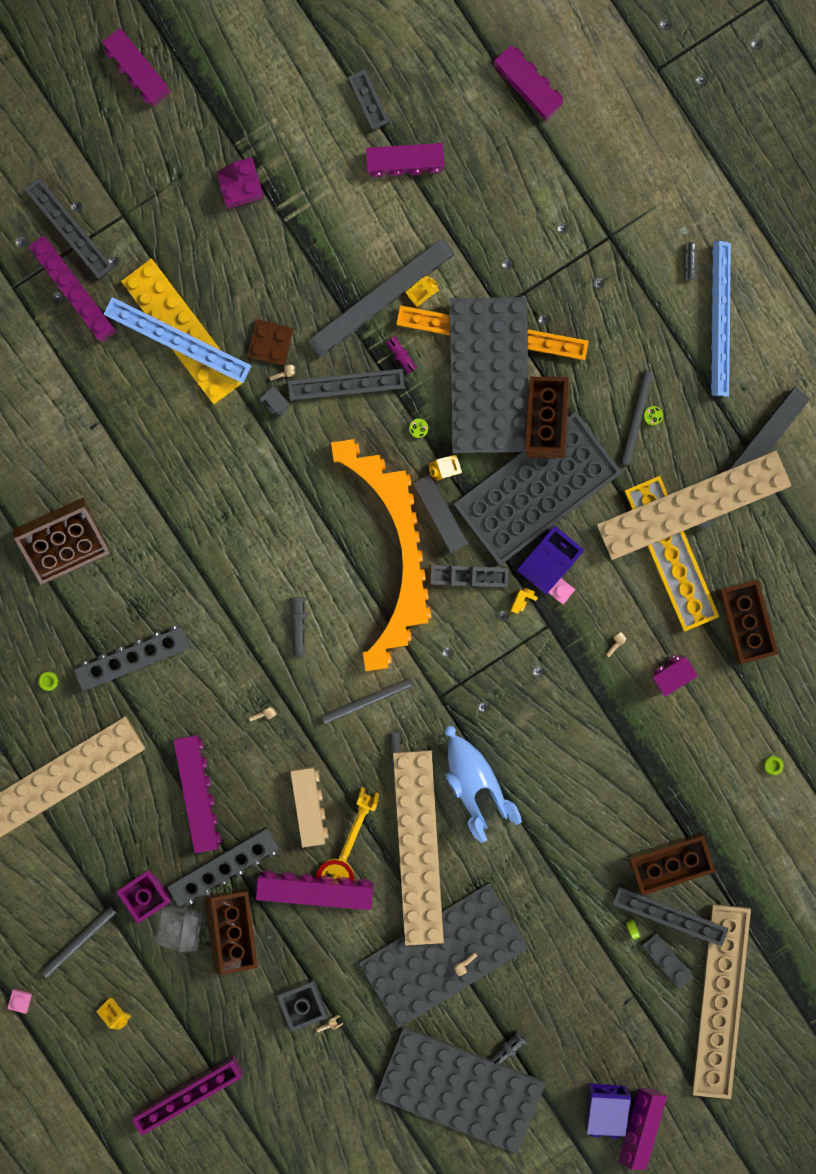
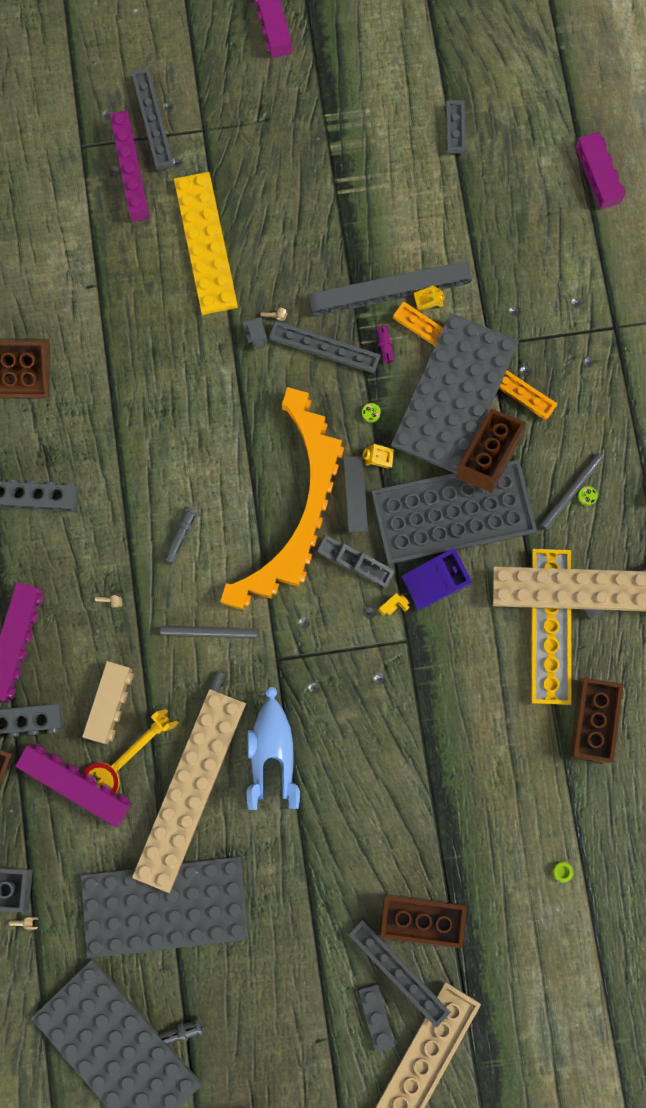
camera: 20 degrees right, 10 degrees down
light blue plate [104,297,252,383] -> none
magenta slope [217,157,264,209] -> none
reddish brown plate [247,319,294,366] -> none
magenta brick [366,143,444,178] -> none
tan hand [454,952,477,976] -> none
bright pink plate [548,578,575,604] -> none
tan hand [606,632,626,657] -> none
lime tile [626,919,641,940] -> none
magenta slope [651,654,698,697] -> none

